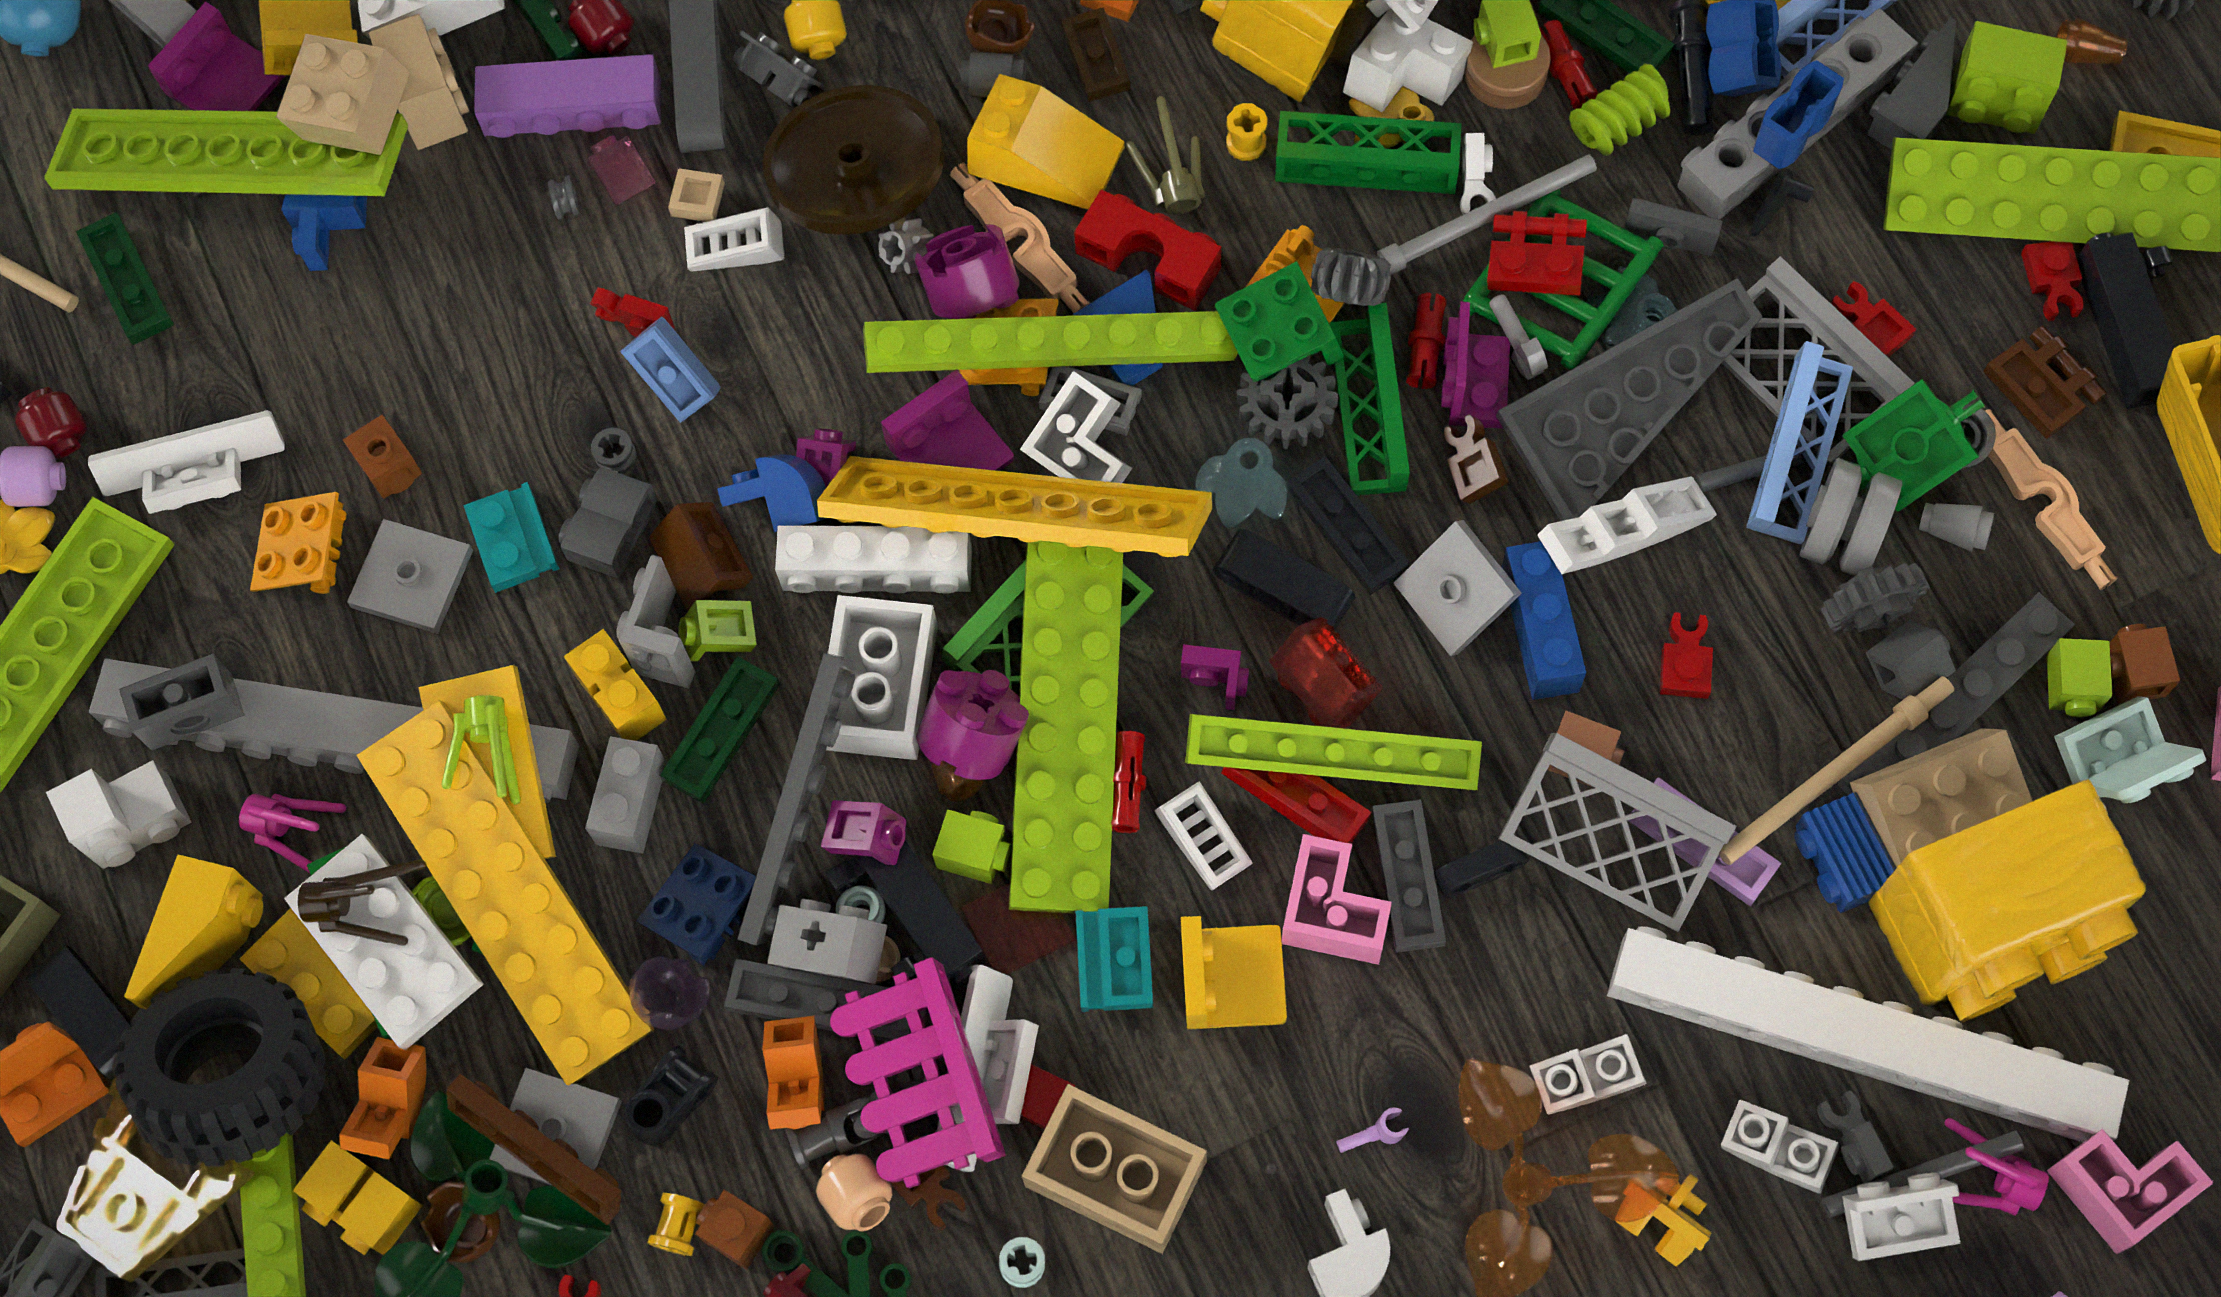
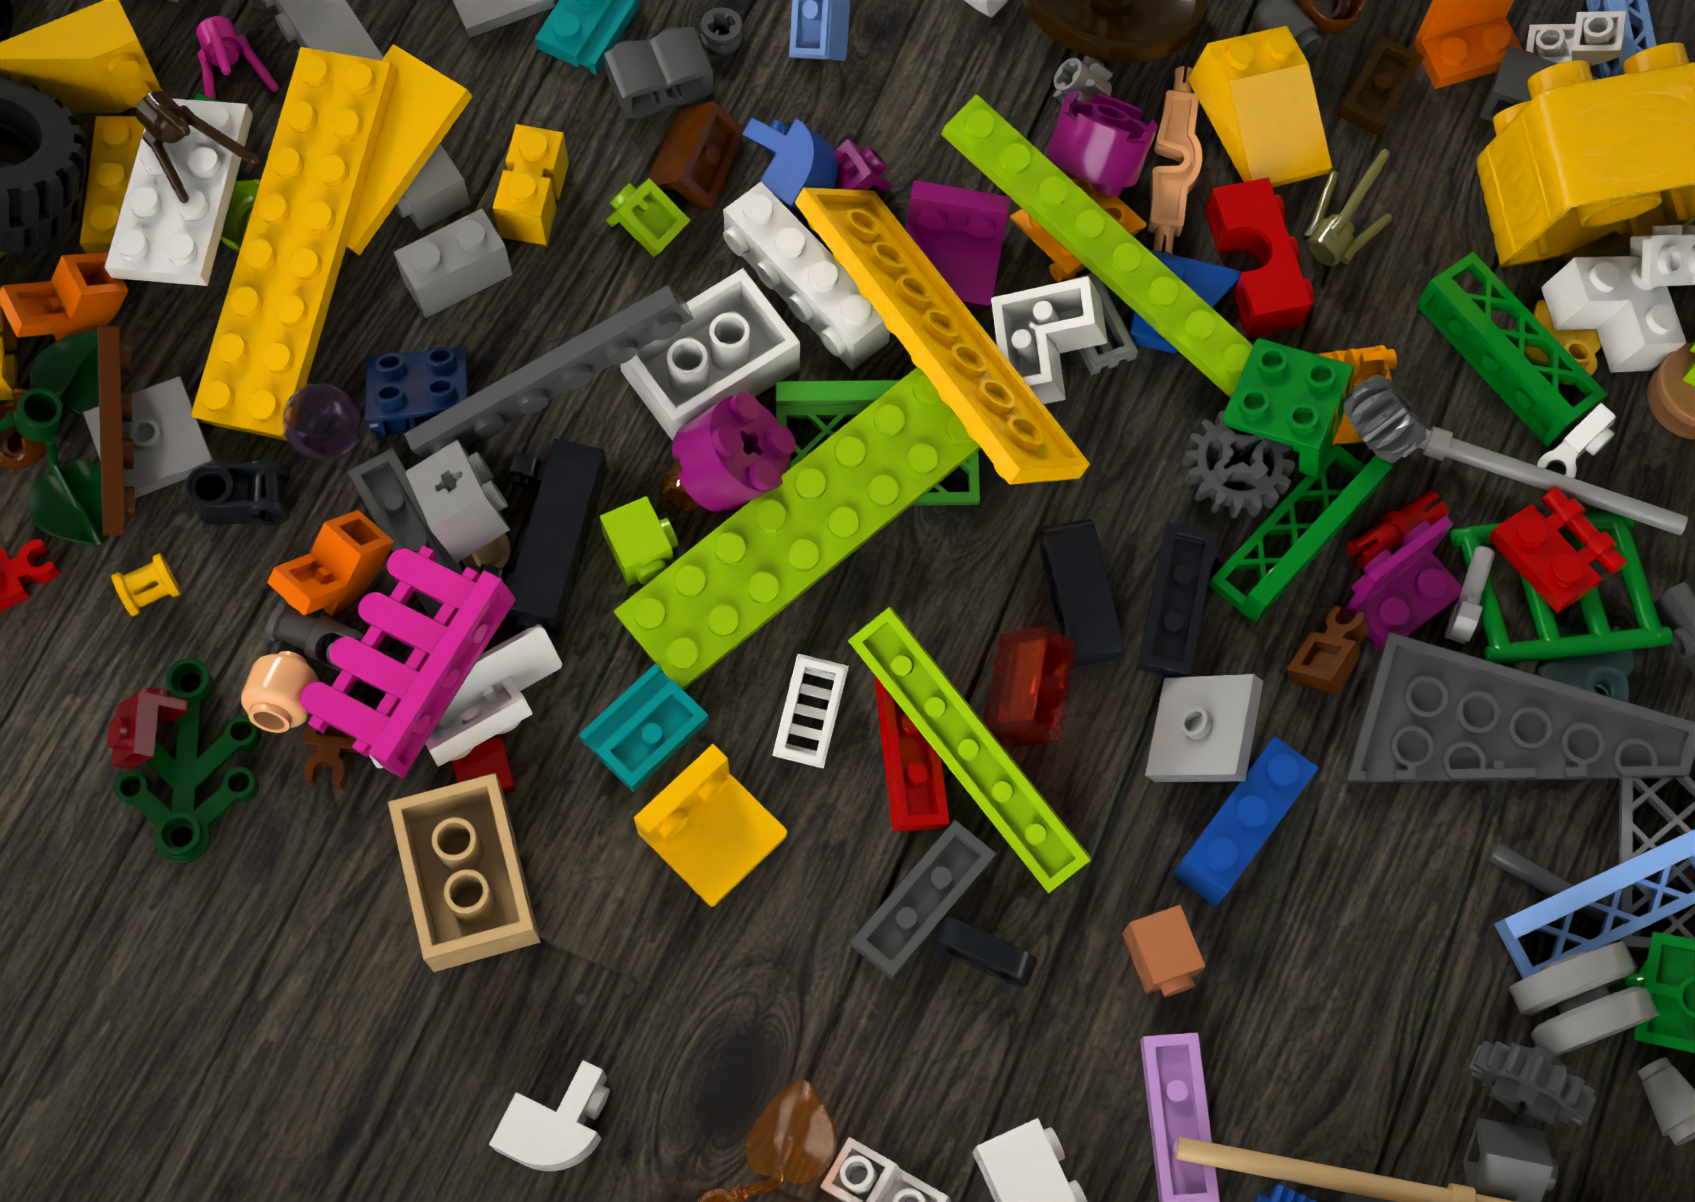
camera: 40 degrees right, 0 degrees up
lime plant [441,695,520,805] -> none
light grey bracket [616,555,695,689] -> none
dark green plate [659,656,780,804] -> none
dark orange brick [695,1190,775,1270] -> none
magenta bracket [821,800,906,865] -> none
light aqua plate [836,886,886,923] -> none
clear red piece [962,883,1075,975] -> none
light aqua bush [999,1237,1045,1288] -> none
red pin [1111,731,1147,833] -> none
magenta bracket [1181,644,1249,710] -> none
clear light blue plate [1195,438,1287,529] -> none
yellow bush [1227,103,1267,161] -> none
bright pink brick [1282,834,1392,965] -> none
lavender hand [1336,1108,1409,1153] -> none
light grey fence [1498,733,1736,932] -> none
white slope [1537,476,1717,574] -> none
red plate [1660,612,1713,699] -> none

